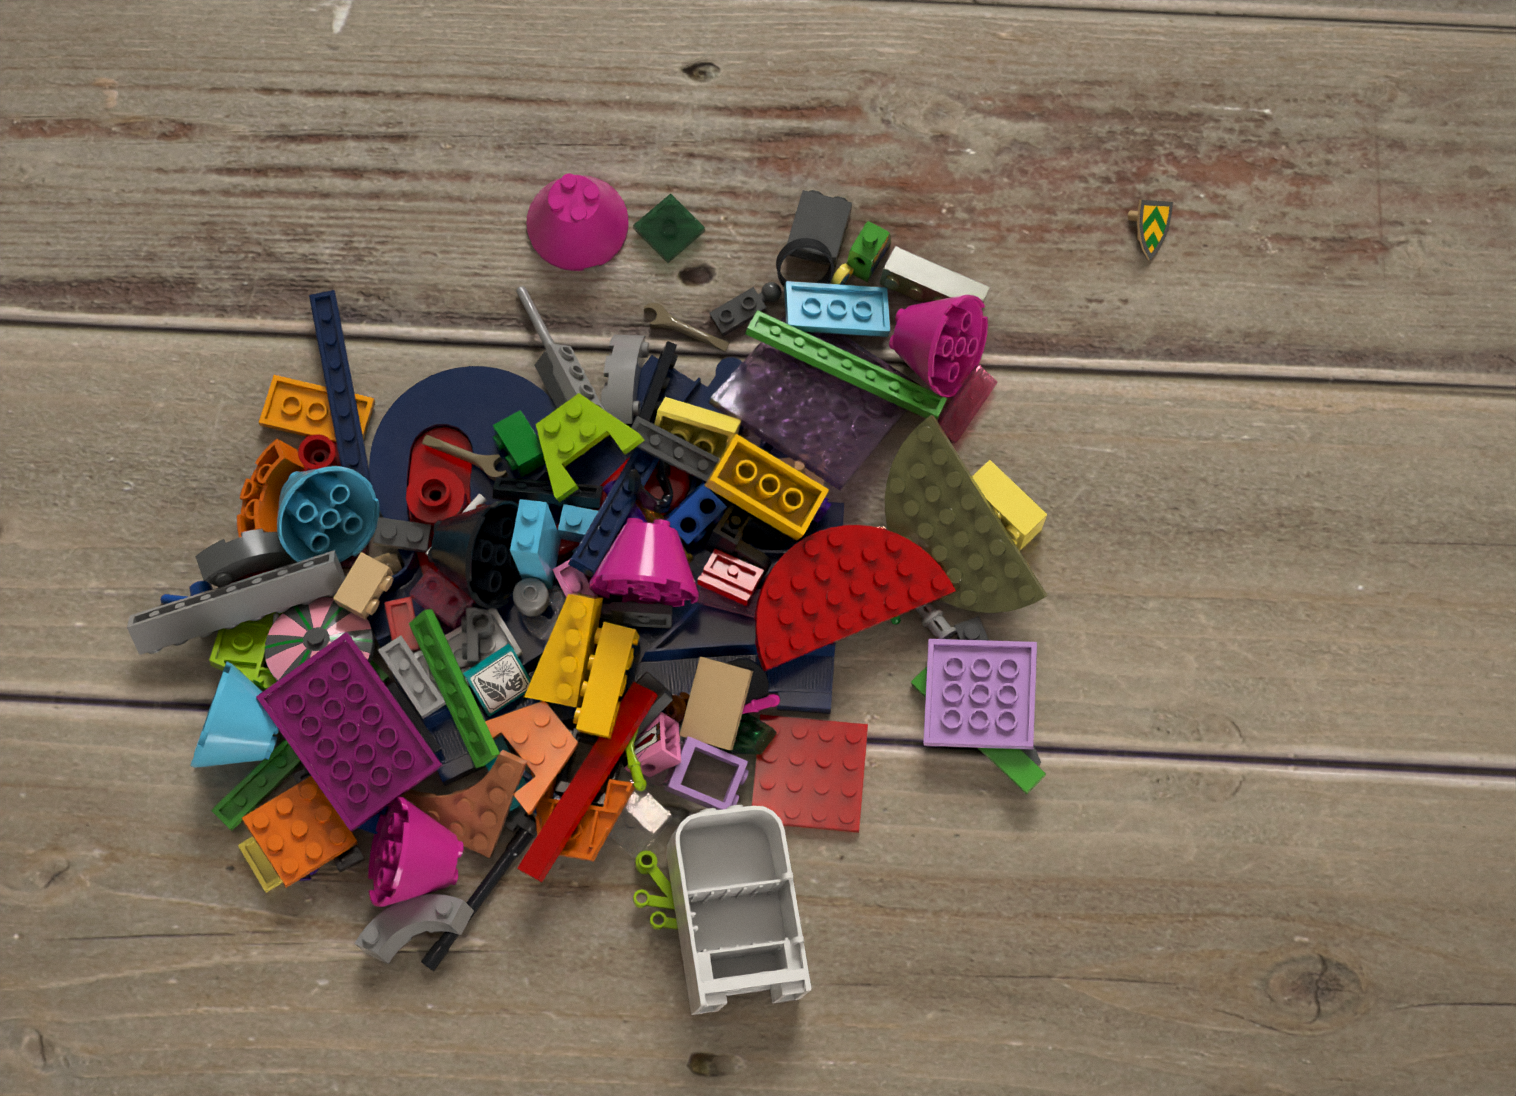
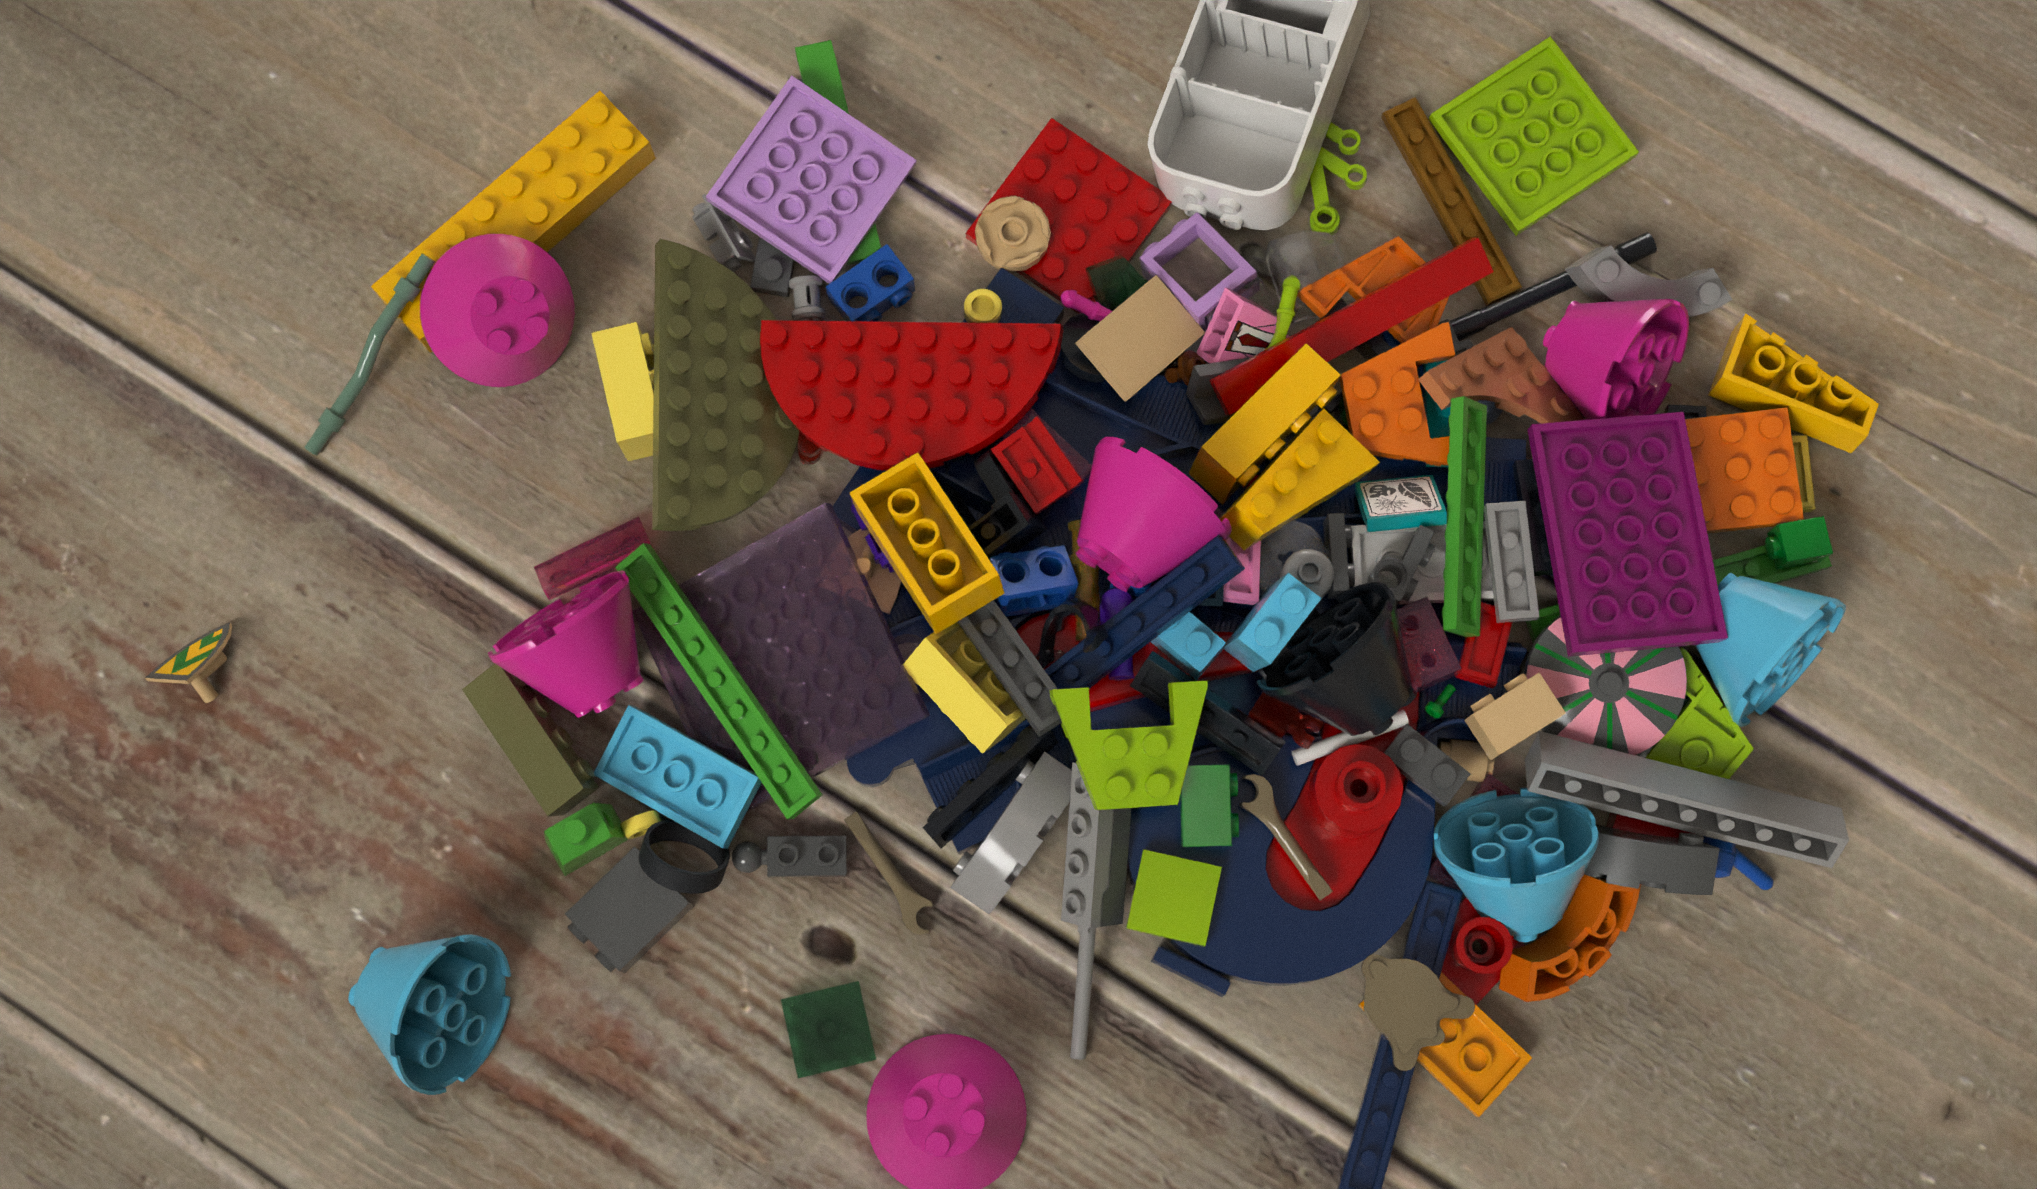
camera: 150 degrees left, 5 degrees up
none -> sand green bar [304,253,435,456]
none -> medium azure cone [348,934,511,1095]
none -> yellow brick [371,90,656,353]
none -> dark pink cone [420,234,575,387]
none -> light grey hinge [692,194,755,272]
none -> blue brick [826,244,915,322]
none -> light yellow tile [964,289,1002,323]
none -> tan tile [975,196,1051,272]
none -> lime tile [1126,849,1222,947]
none -> dark blue tile [1151,946,1231,997]
none -> dark grey plate [1323,513,1355,599]
none -> dark tan tile [1361,954,1475,1071]
none -> pearl gold tile [1381,97,1522,306]
none -> green piece [1425,684,1456,719]
none -> lime plate [1428,36,1639,236]
none -> yellow wedge [1708,313,1879,453]
none -> green brick [1765,516,1833,570]

